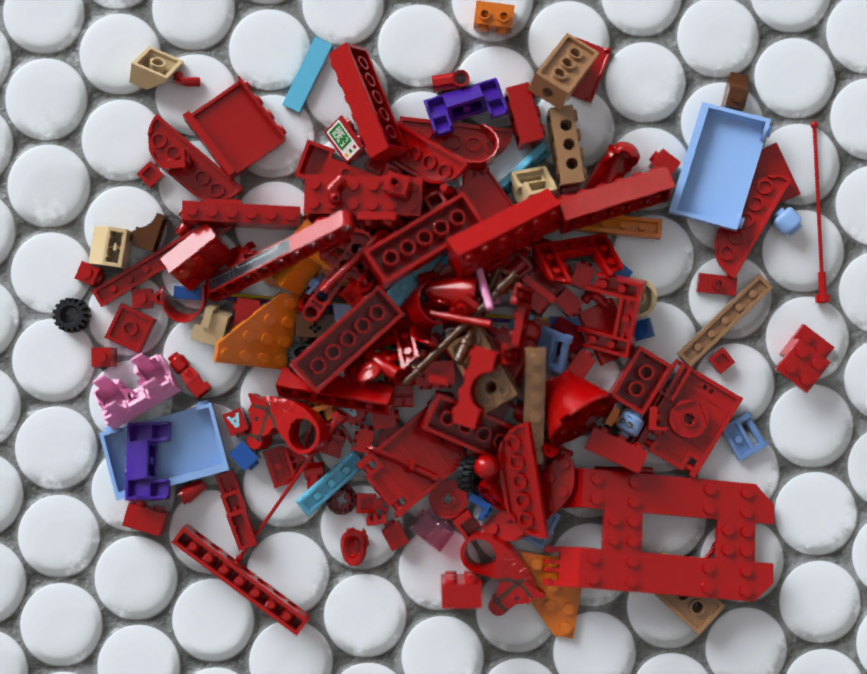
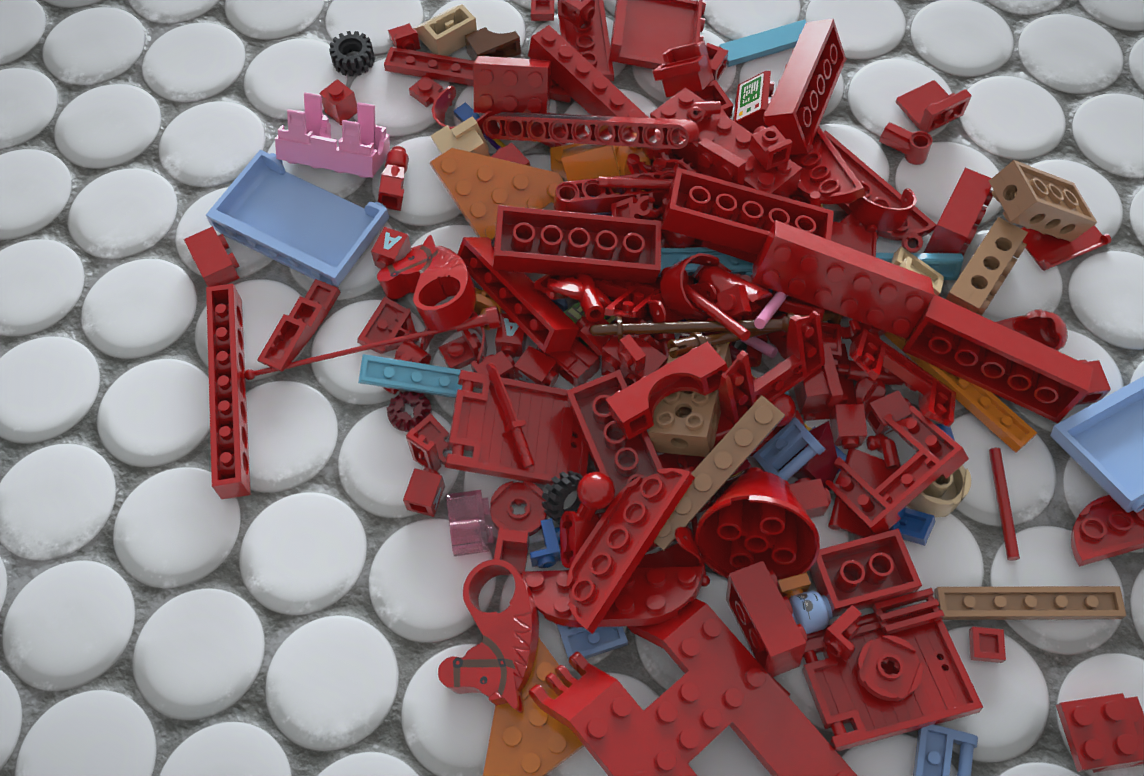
camera: 50 degrees right, 25 degrees down
red tile [104,303,157,354] -> none
dark purple bracket [125,421,172,502] -> none
red cone [177,479,207,505] -> none
blue brick [229,440,261,471] -> none
red hat [340,527,369,566] -> none
dark purple bracket [423,78,509,137] -> none
red brick [441,571,482,609] -> none
orange brick [473,1,515,35] -> none
red plate [696,273,738,297] -> none
none -> red plate [653,41,714,98]
none -> red bracket [706,43,728,81]
none -> red bracket [895,80,972,133]
none -> red pin [901,232,923,253]
none -> red bar [989,447,1020,561]

